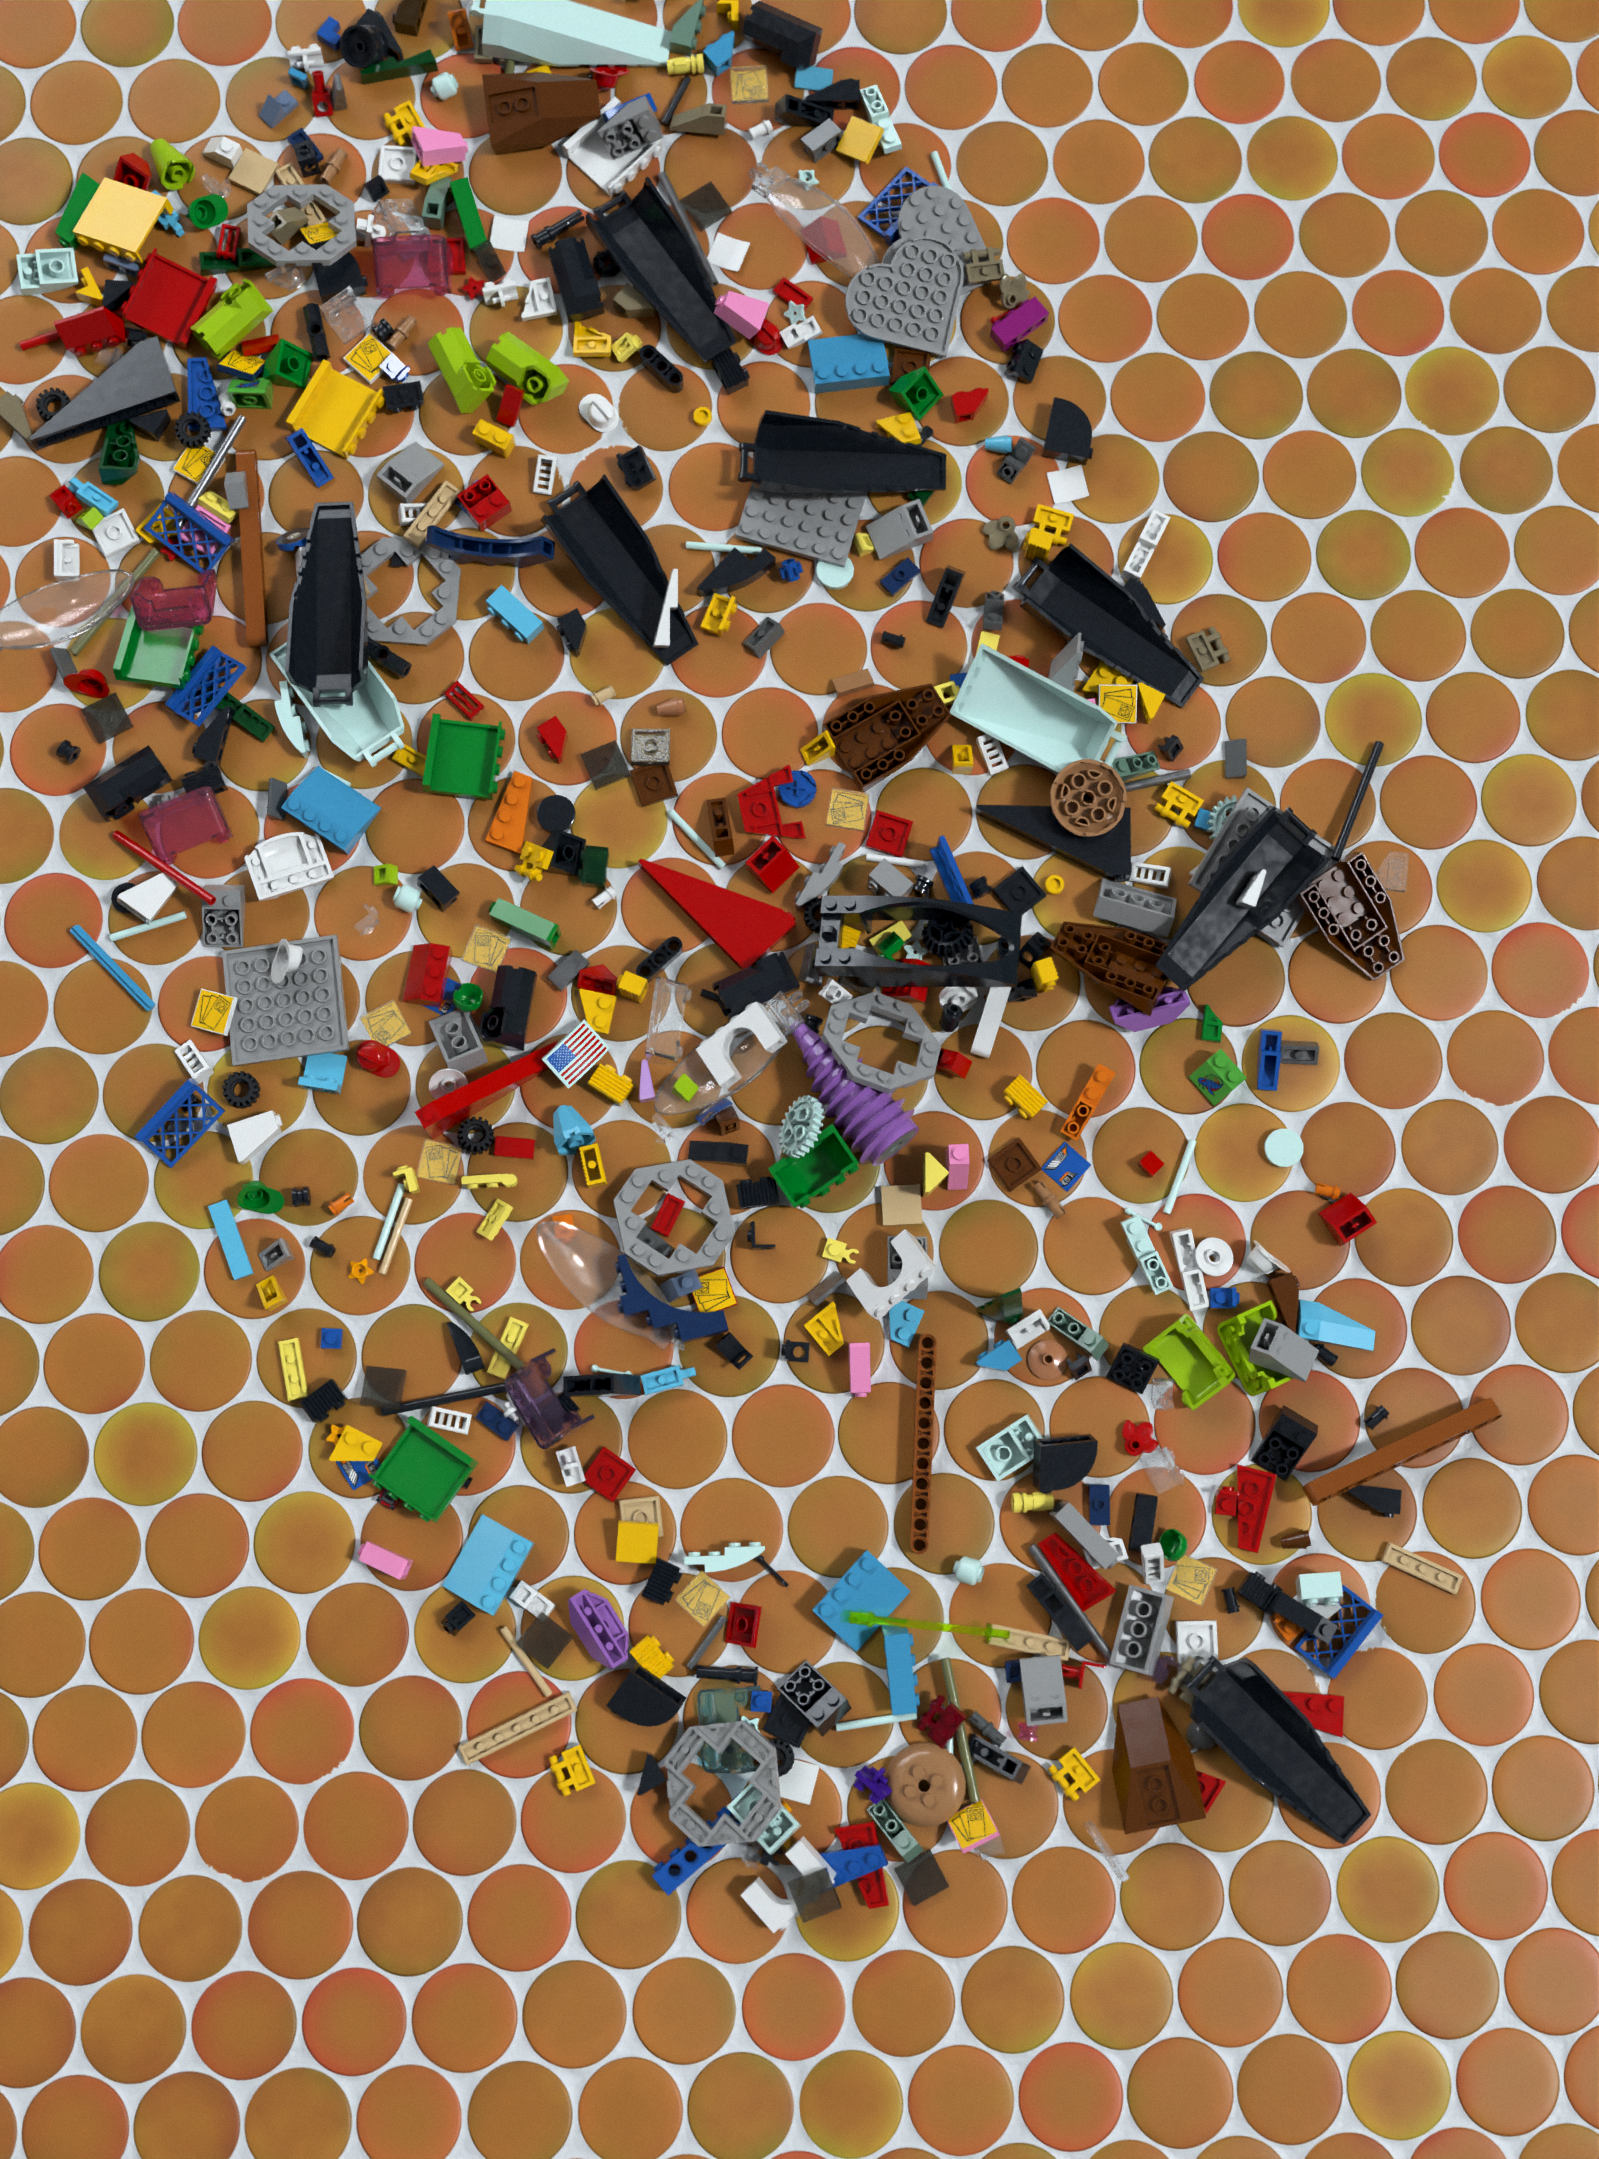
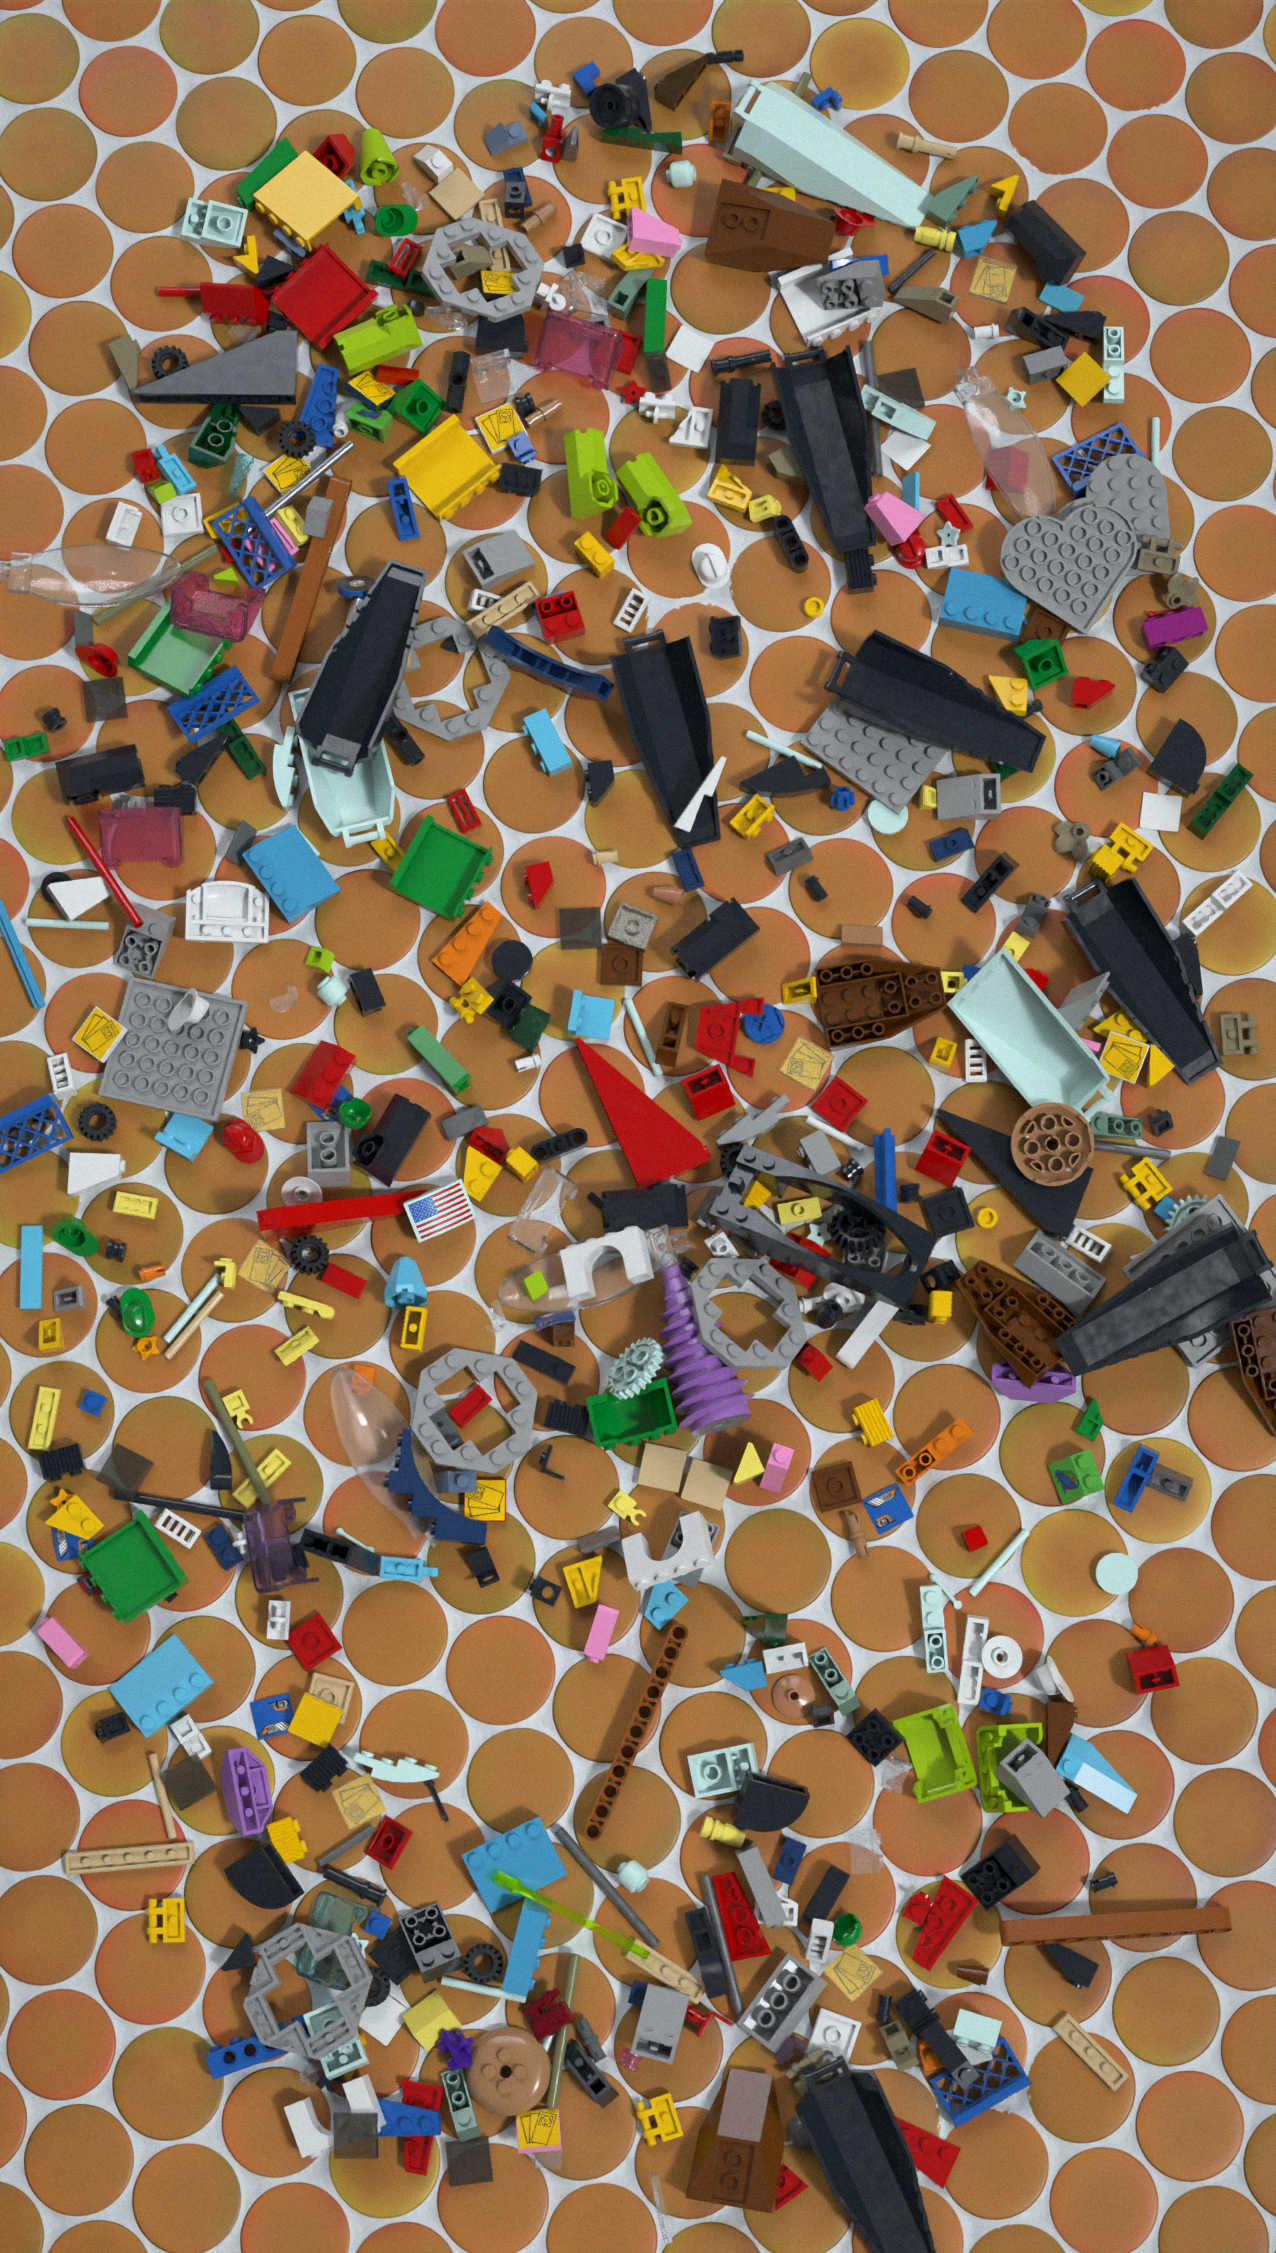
camera: 25 degrees right, 0 degrees up
clear tile [461,924,512,974] -> none
yellow brick [588,1064,634,1106] -> none
lavender slope [639,1059,656,1103] -> none
green bracket [877,931,905,961] -> none
red plate [1122,1420,1159,1456] -> none
white slope [1236,869,1266,909] -> none
none -> green slope [3,732,51,762]
none -> light yellow plate [113,1191,159,1220]
none -> green piece [120,1288,155,1338]
none -> lime slope [214,568,240,587]
none -> clear light blue slope [229,453,255,498]
none -> black plate [240,1027,265,1054]
none -> blue sticker [250,1693,294,1740]
none -> light yellow slope [402,1990,462,2051]
none -> black tile [406,300,425,317]
none -> black tyre [464,1943,503,1984]
none -> flat silver piece [554,1826,660,1949]
none -> medium azure bracket [568,989,615,1040]
none -> tan tile [637,1443,687,1493]
none -> black brick [670,897,760,983]
none -> dark blue plate [671,848,705,893]
none -> white pin [798,1296,824,1314]
none -> black pin [804,875,828,902]
none -> light aqua slope [861,384,937,440]
none -> dark tan brick [879,2019,919,2072]
none -> medium azure slope [902,472,920,511]
none -> red slope [914,1129,971,1188]
none -> dark green slope [1186,763,1254,841]

